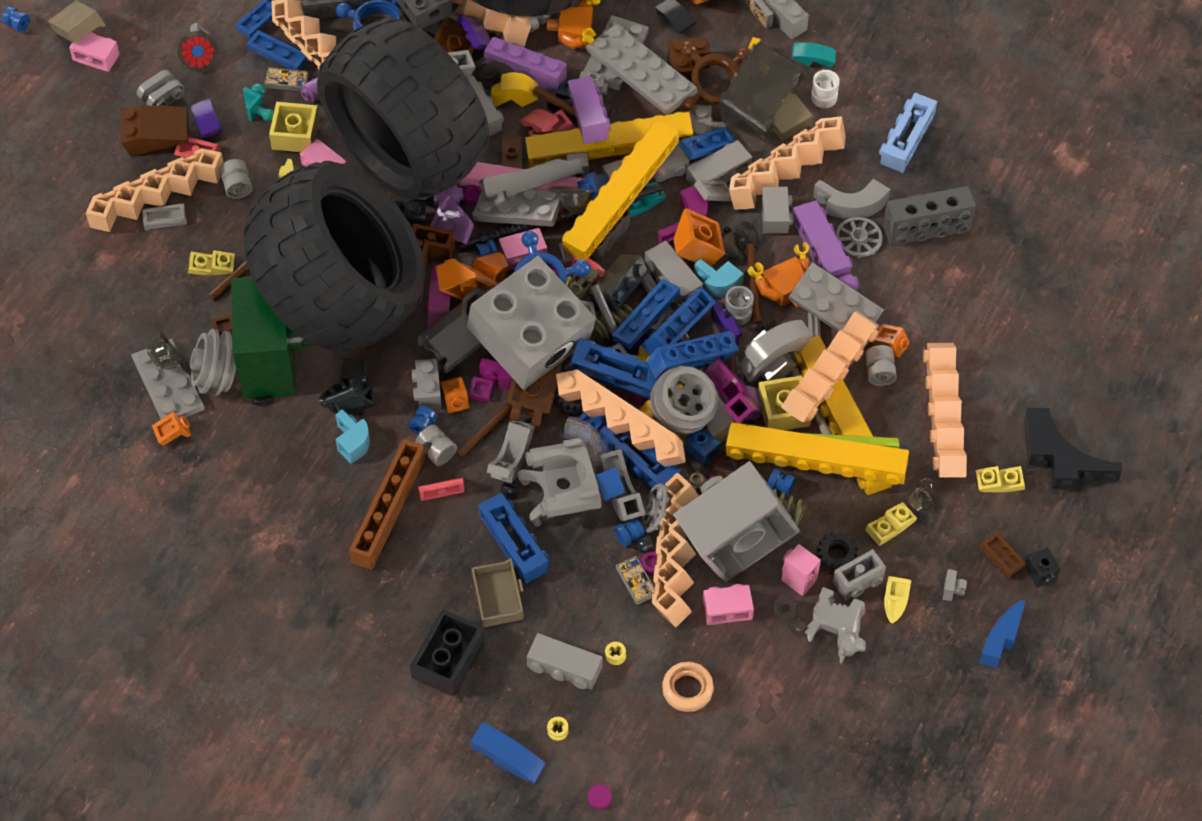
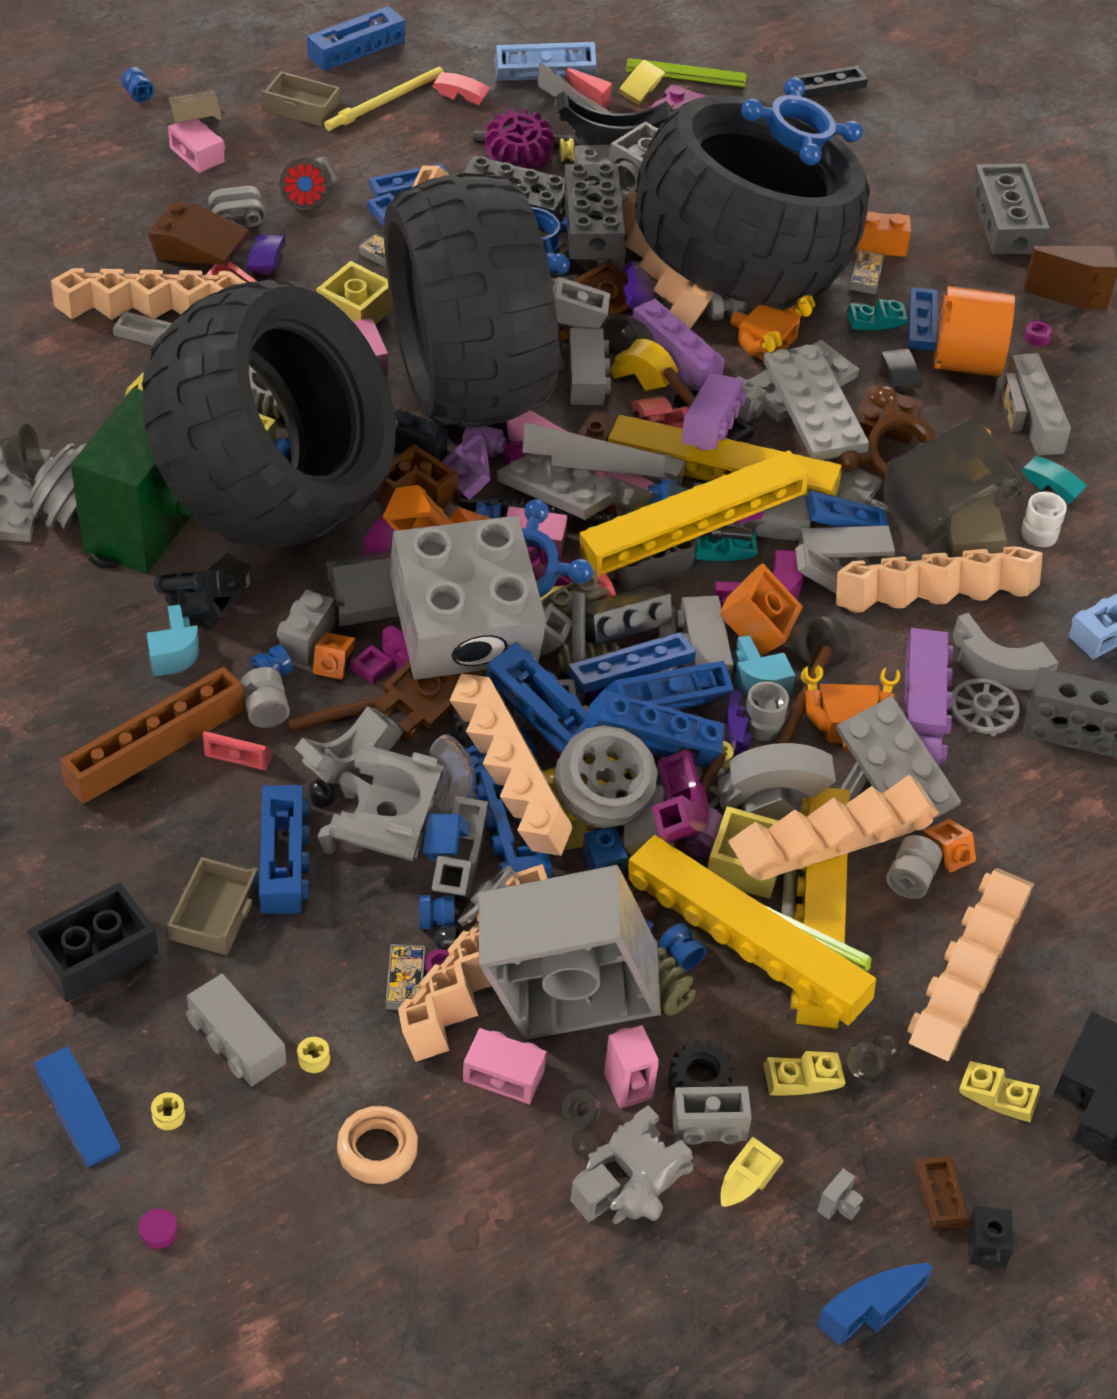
camera: 25 degrees right, 10 degrees down
teal piece [243,84,274,122] -> none
light grey brick [761,187,793,234] -> none
none -> light grey plate [570,1164,620,1223]

